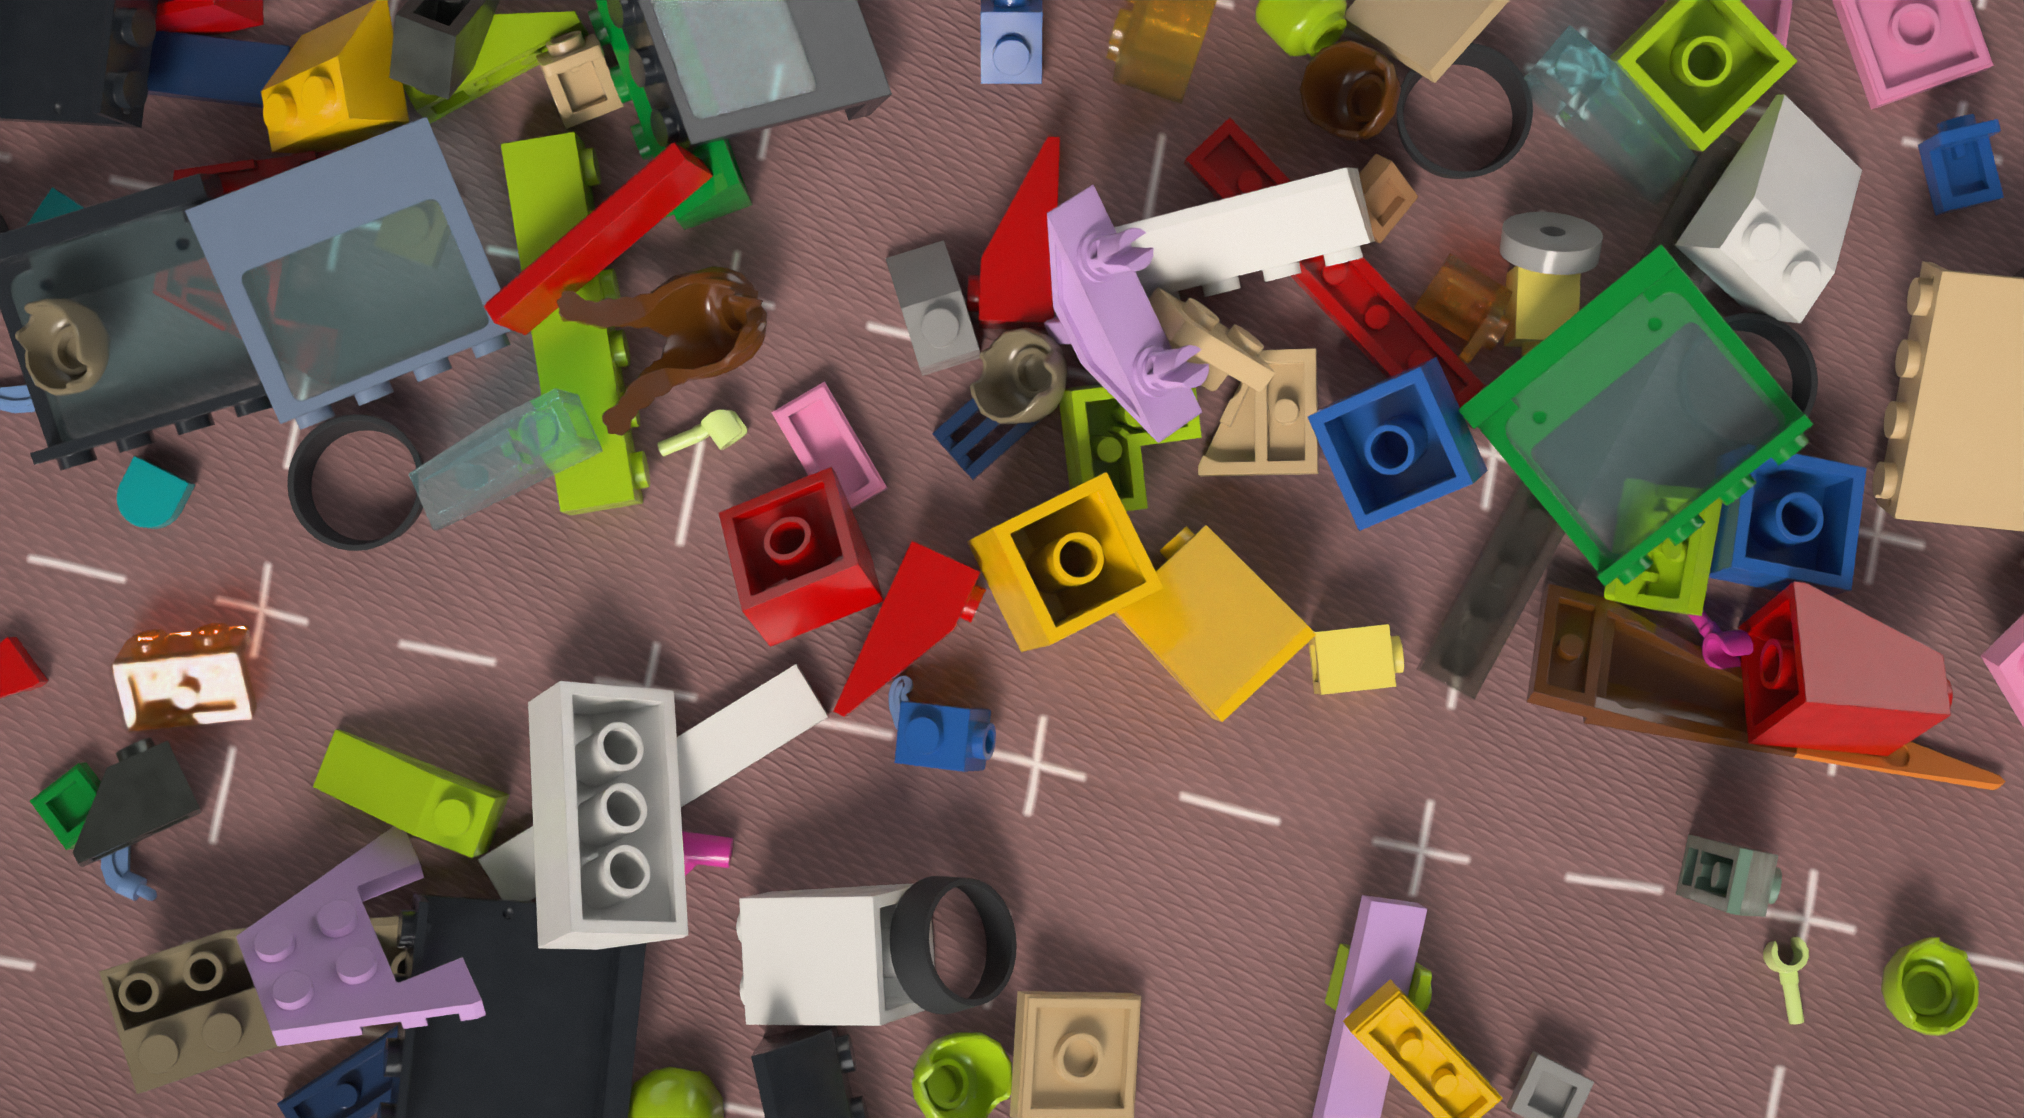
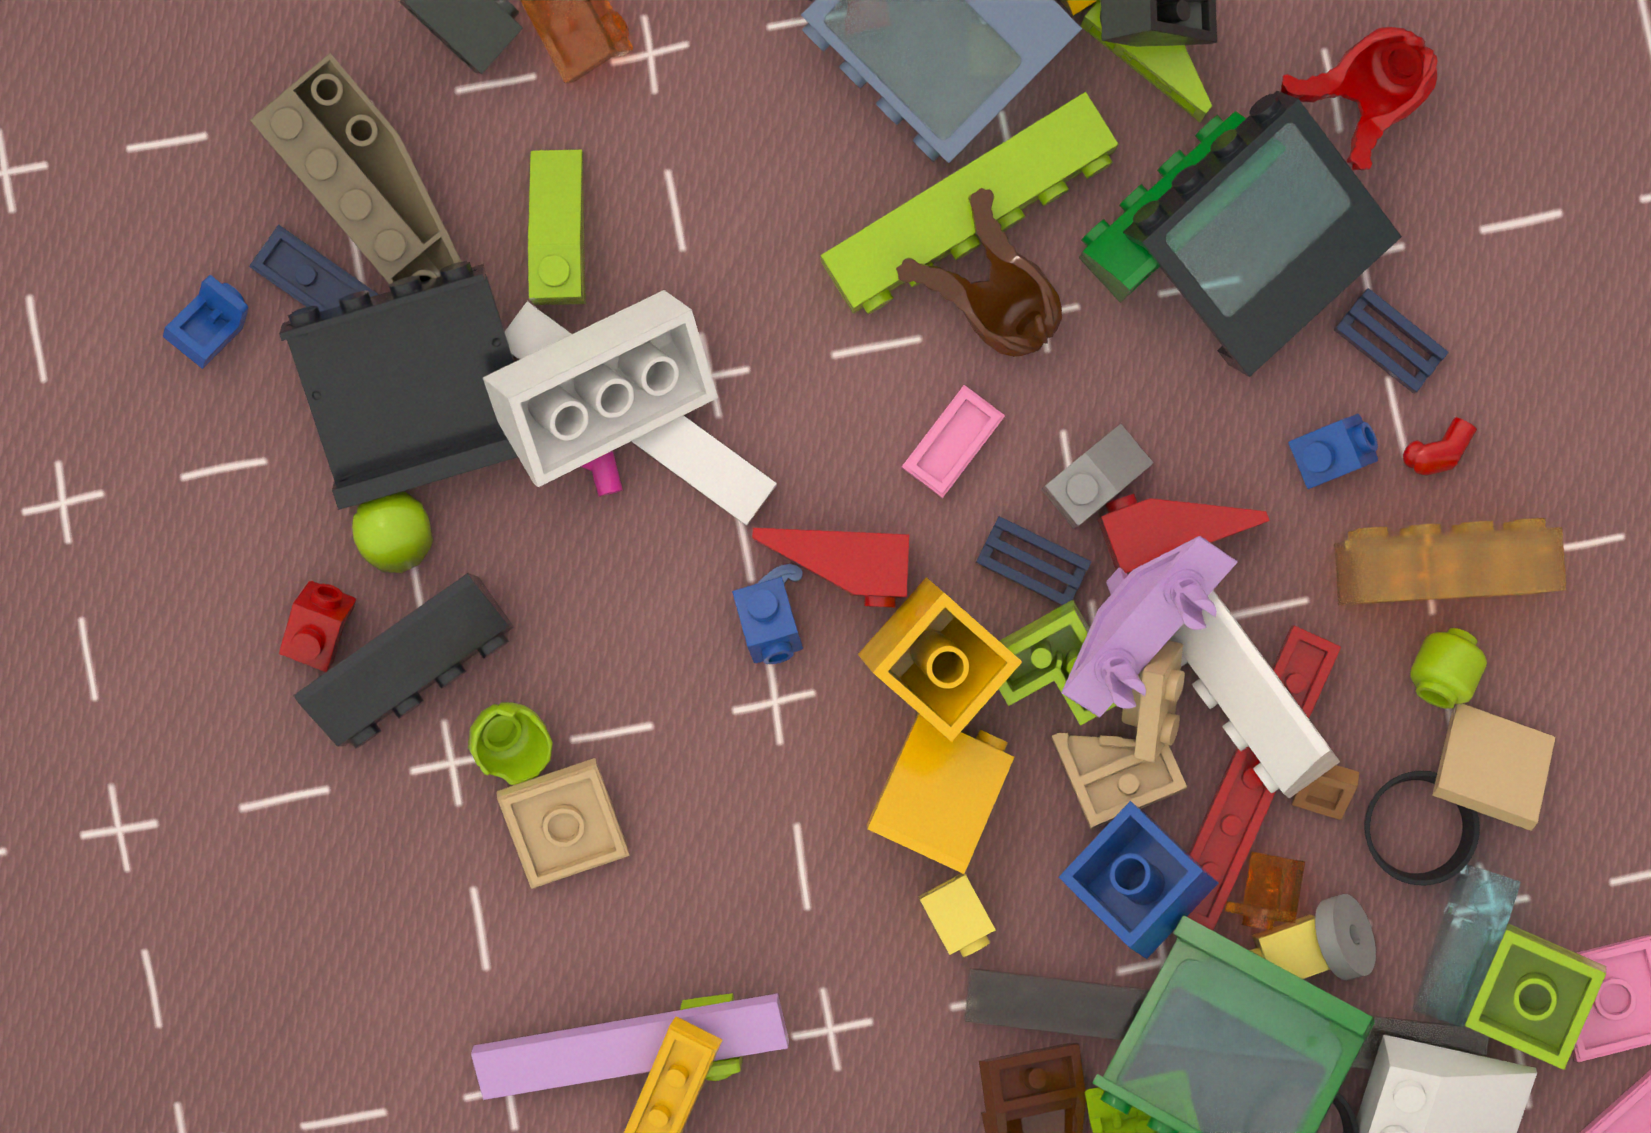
camera: 70 degrees right, 0 degrees up
medium blue piece [101,845,157,901] -> none
lavender wing [236,826,486,1046] -> none
black tyre [287,414,428,551] -> none
clear light blue slope [409,388,603,531] -> none
red tile [484,143,713,335] -> none
tan bracket [536,31,624,129] -> none
yellowish green hand [658,410,748,456] -> none
red slope [719,466,884,647] -> none
white slope [736,883,935,1026] -> none
black tyre [890,876,1017,1015] -> none
dark tan hair [970,327,1067,424] -> none
reddish brown hair [1299,41,1402,142] -> none

